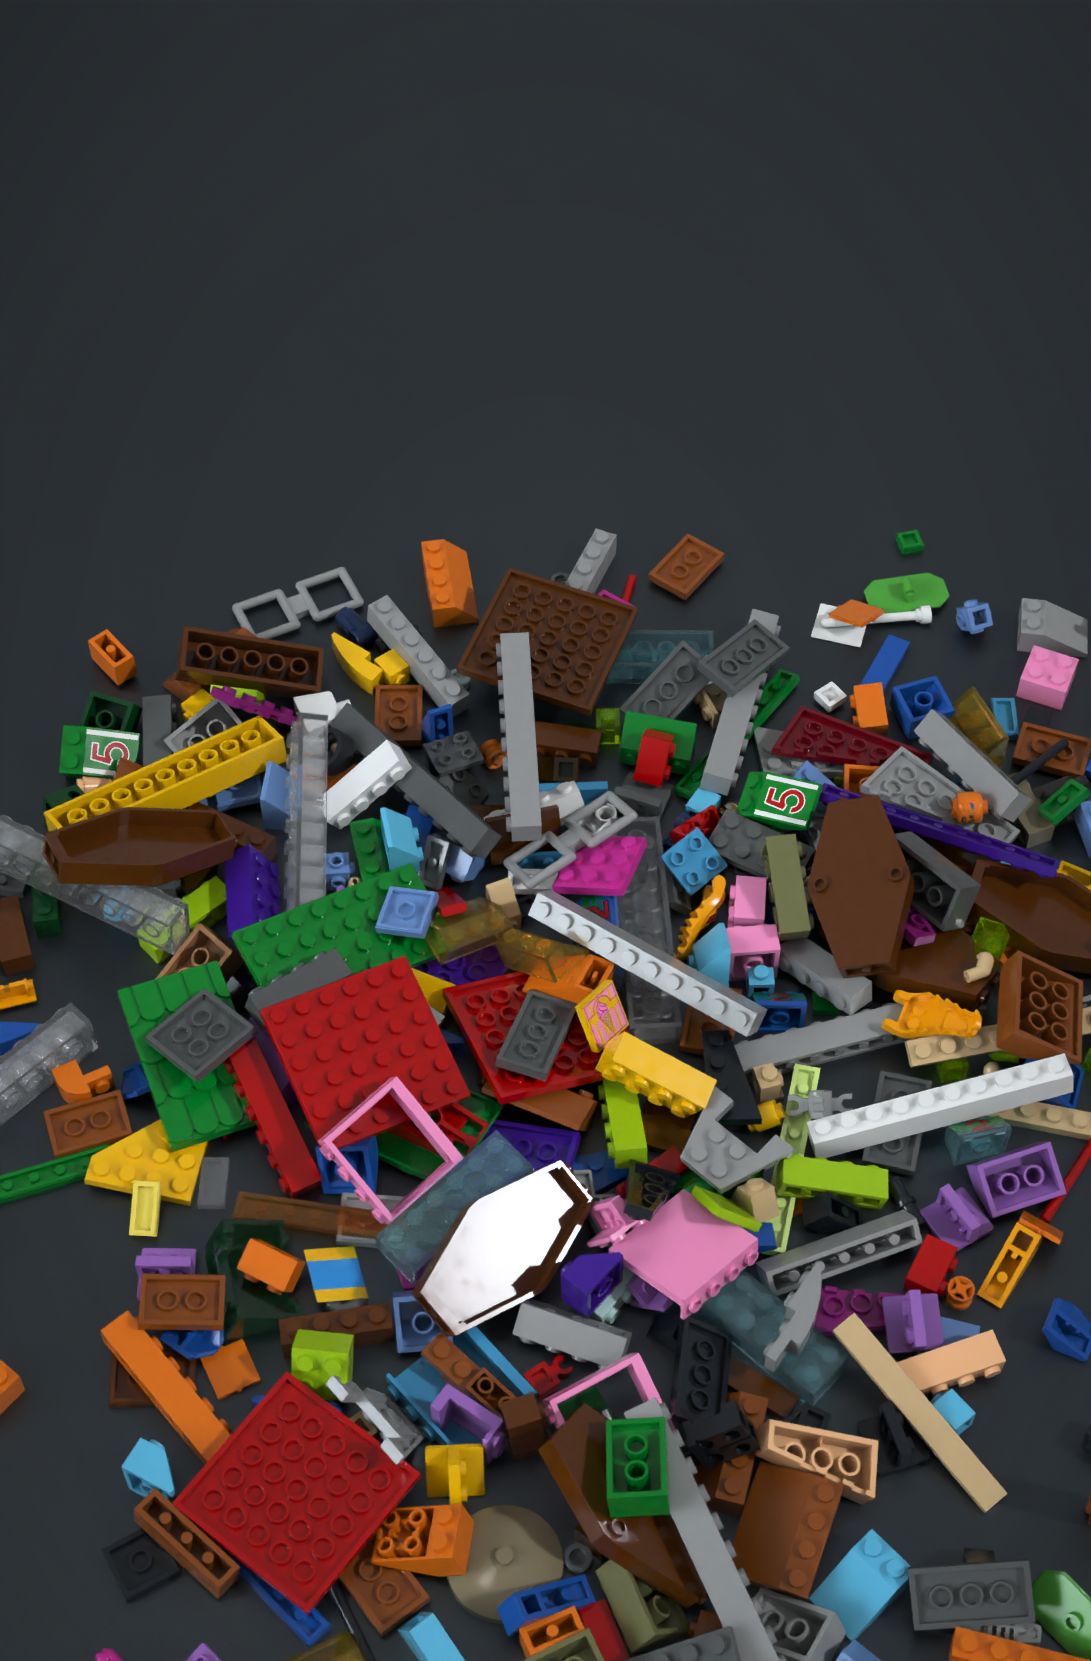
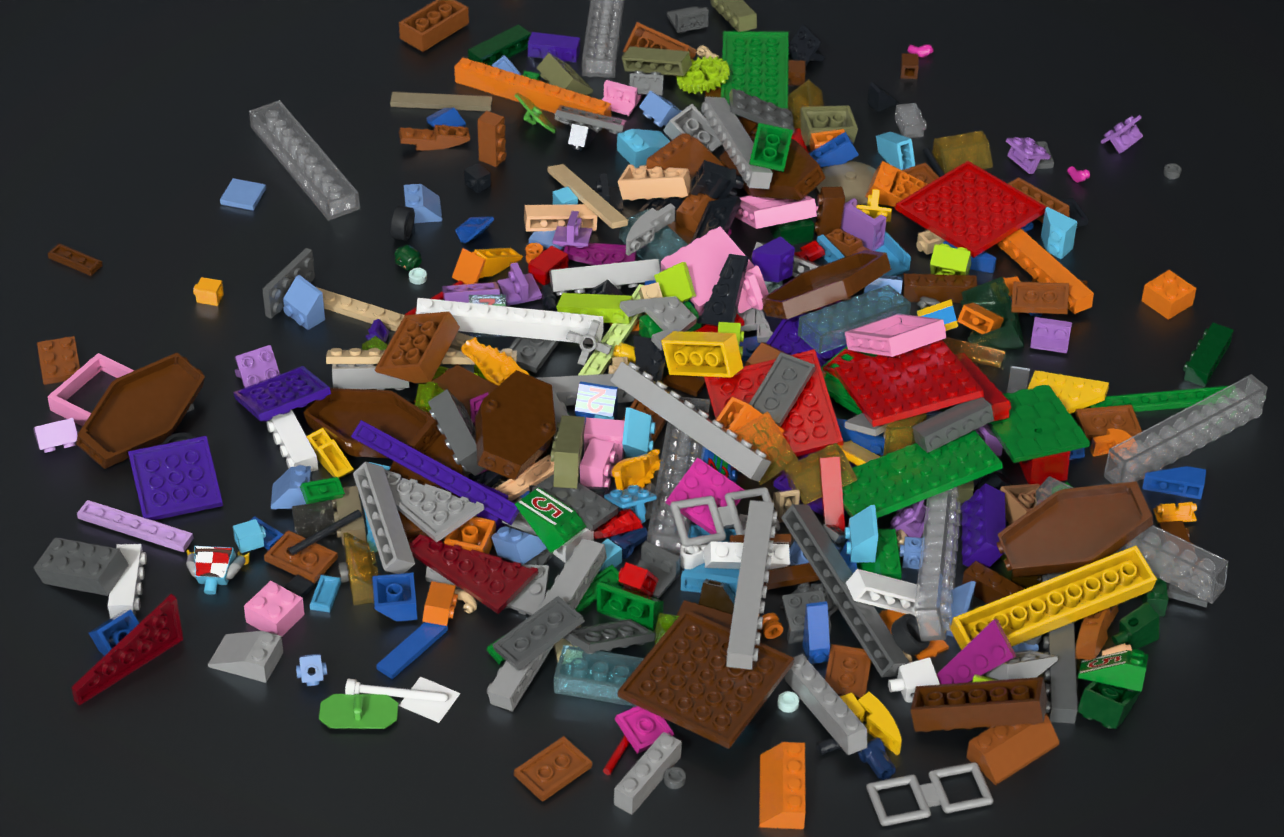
camera: 170 degrees left, 10 degrees down
orange brick [88,629,137,686] -> none
light yellow tile [129,1180,162,1237] -> none
dark grey plate [145,988,257,1083] -> none
light grey wing [326,1375,425,1465] -> none
medium blue tile [375,886,439,939] -> none
tile [575,980,629,1052] -> none
white plate [813,681,847,713] -> none
orange piece [829,599,884,628] -> none
green tile [895,530,924,555] -> none
orange head [951,791,988,824] -> none
tan arm [964,952,994,983] -> none

